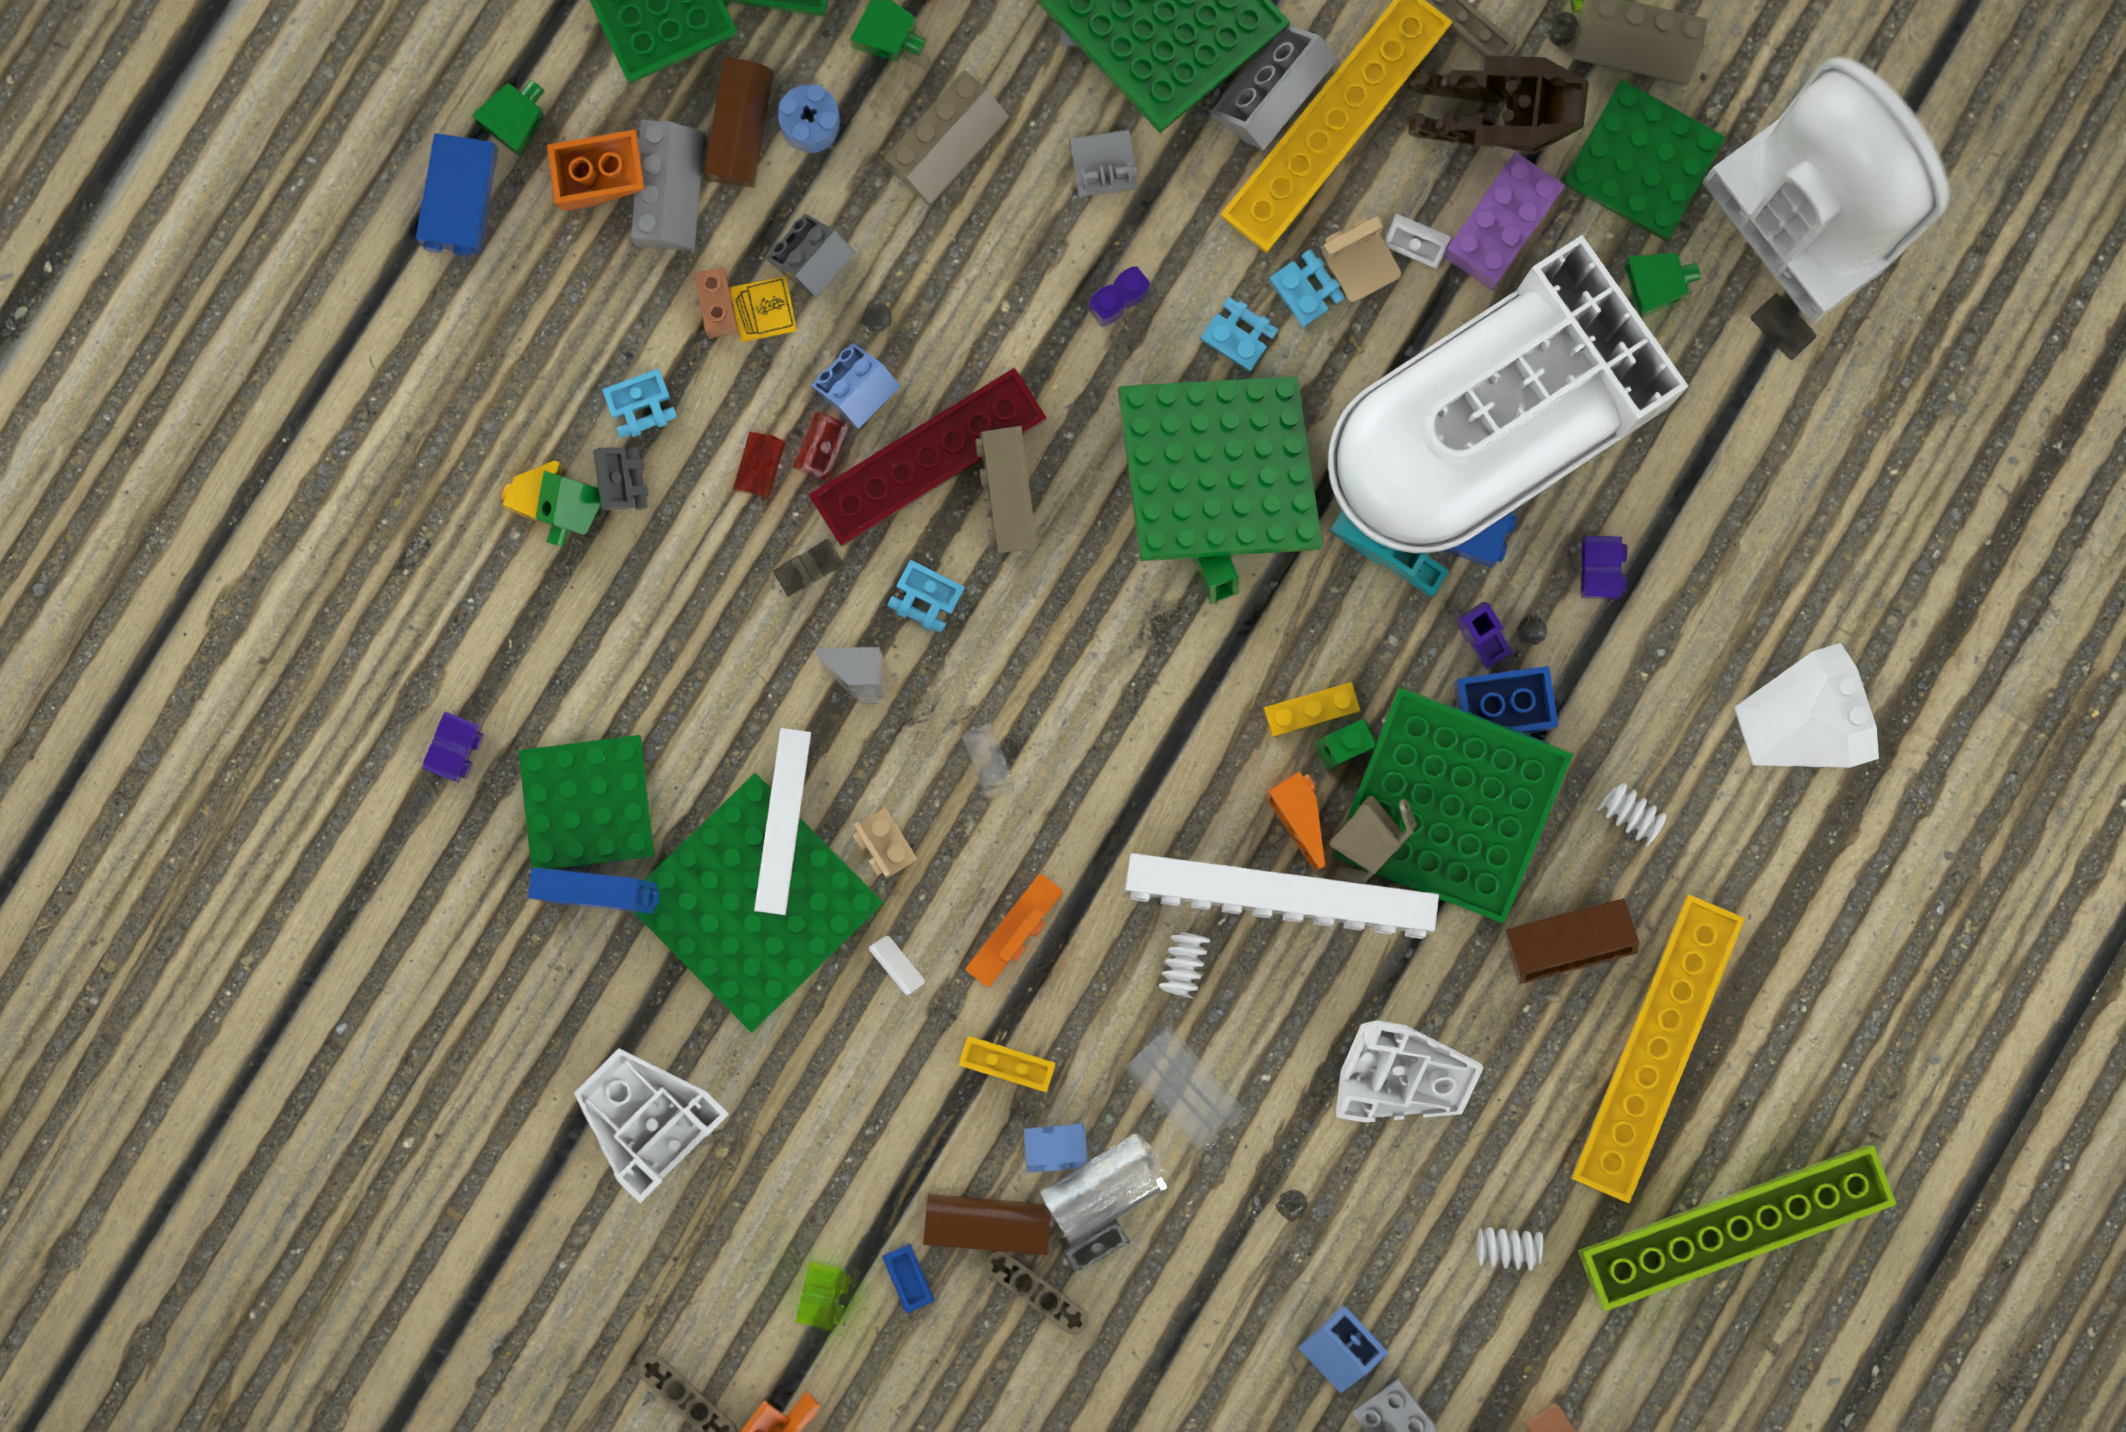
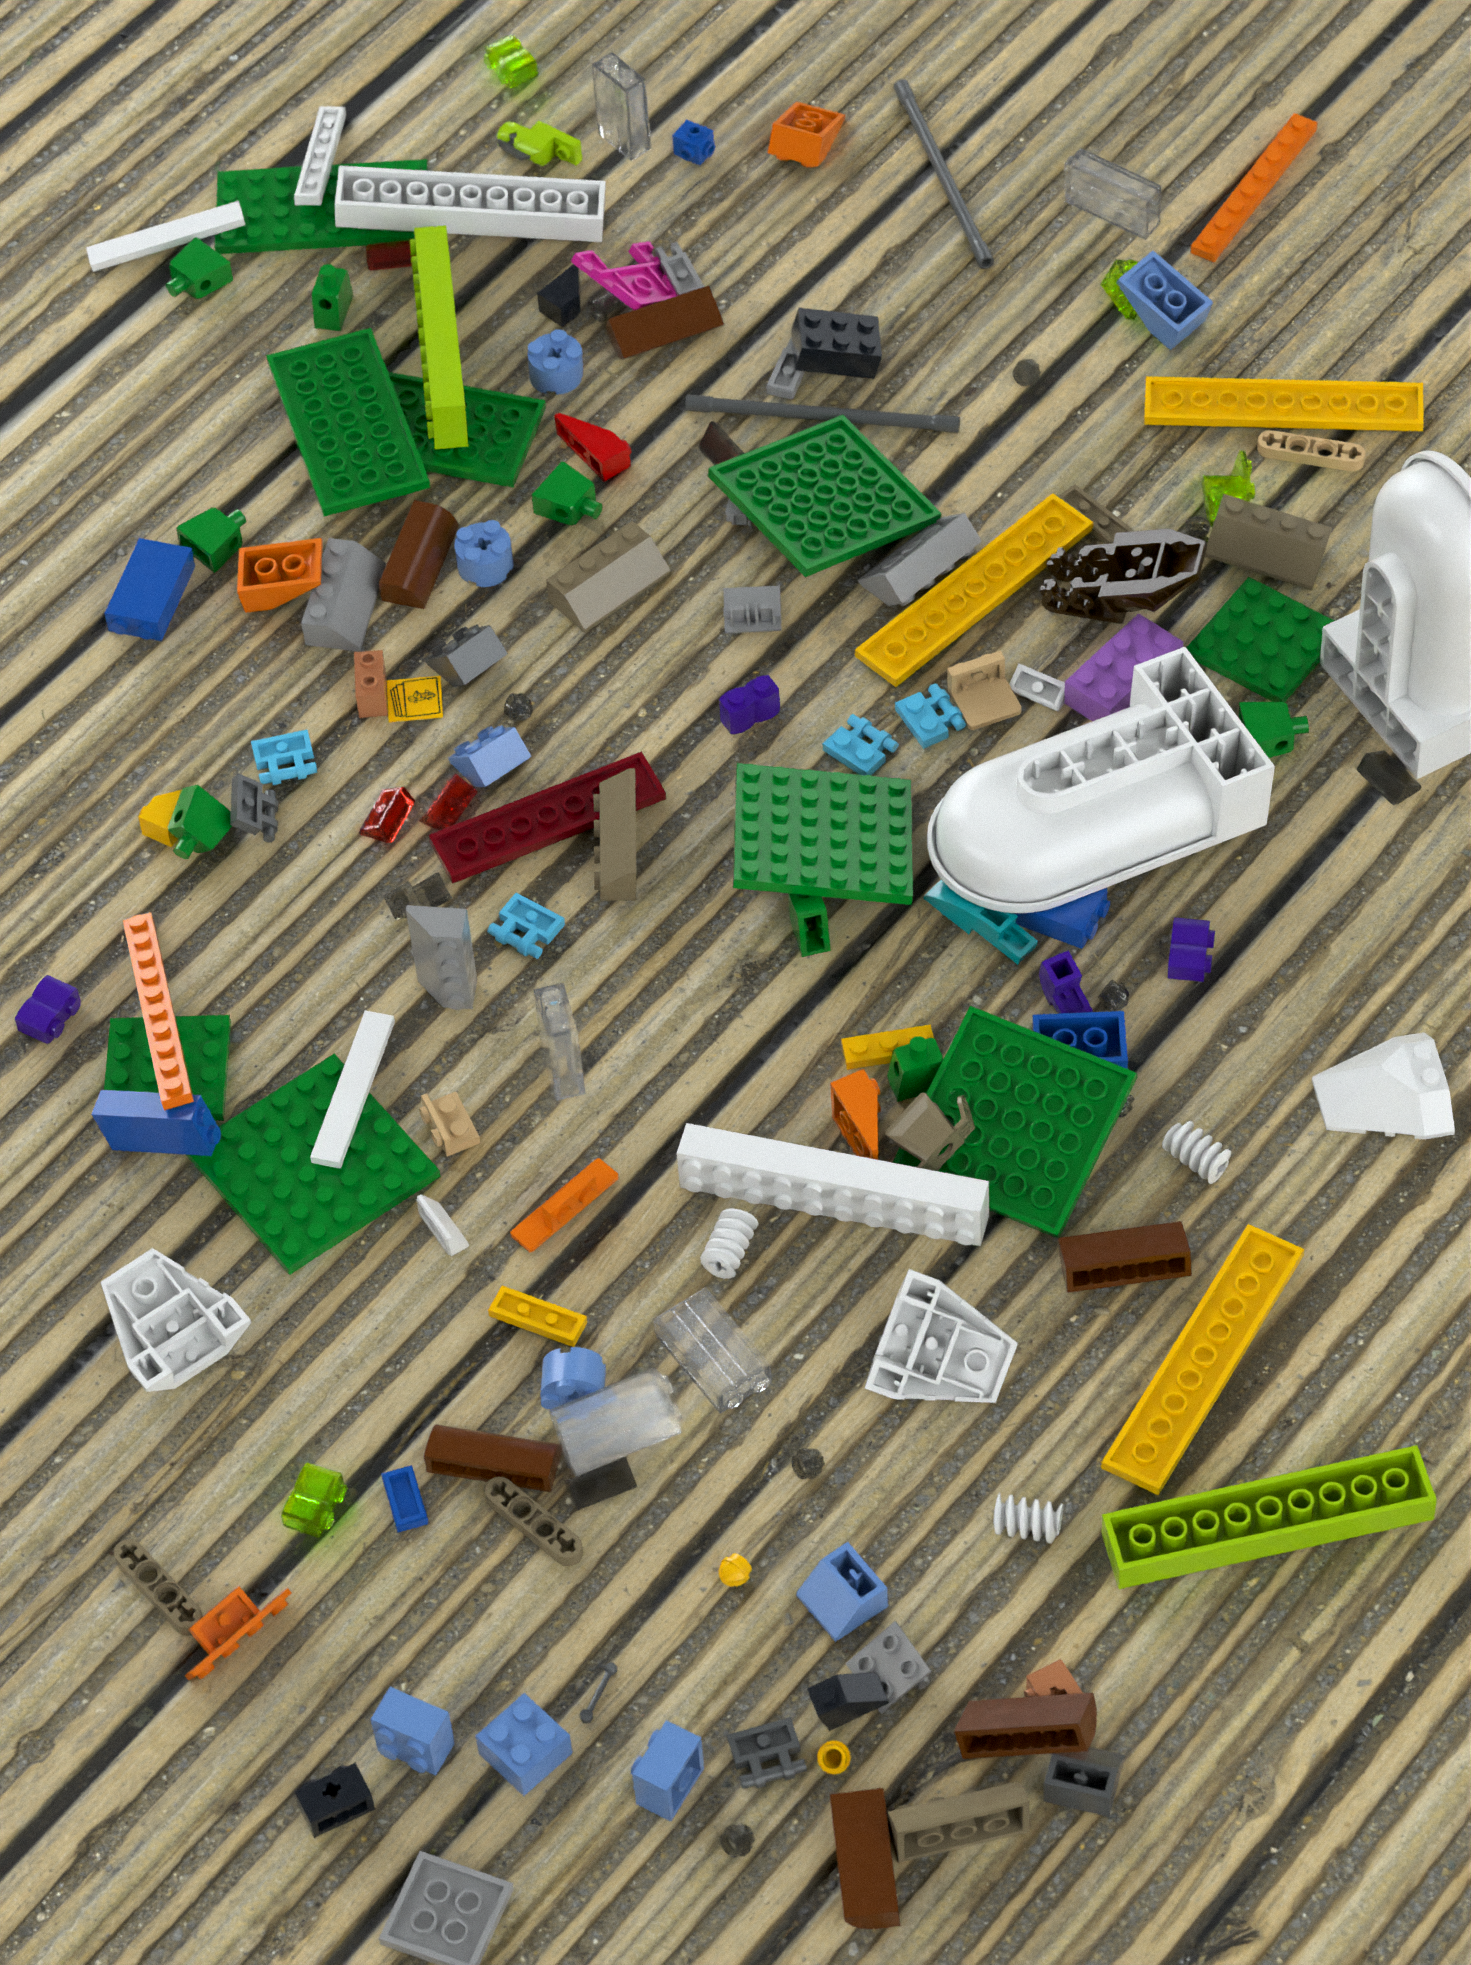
camera: 15 degrees right, 30 degrees down
none -> plate [123,912,194,1111]
none -> yellow plate [718,1553,752,1587]

